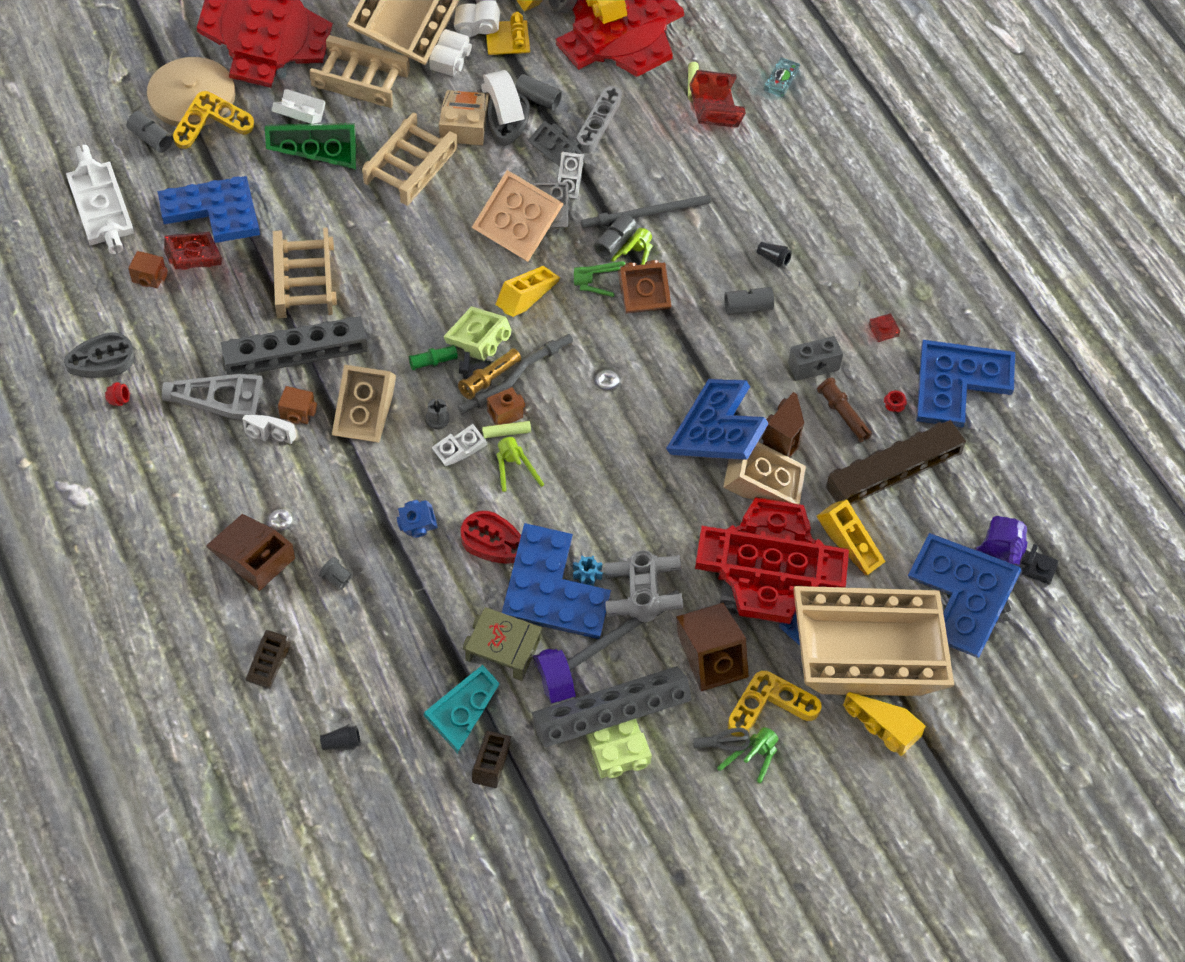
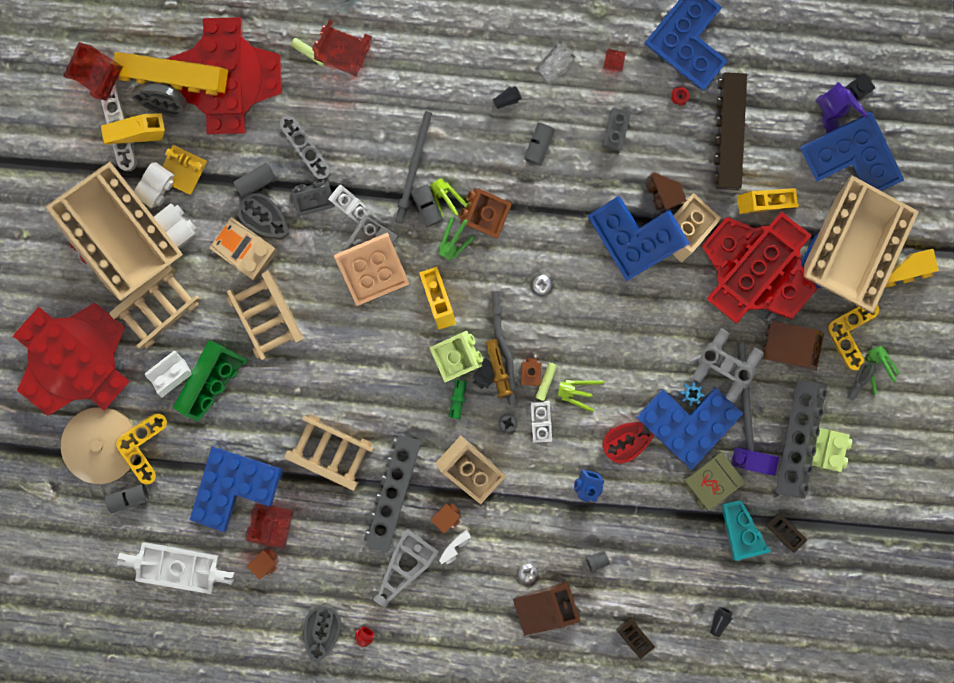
camera: 60 degrees left, 30 degrees up
white arch [481,70,524,125] -> none
reddish brown pin [817,377,872,442] -> none

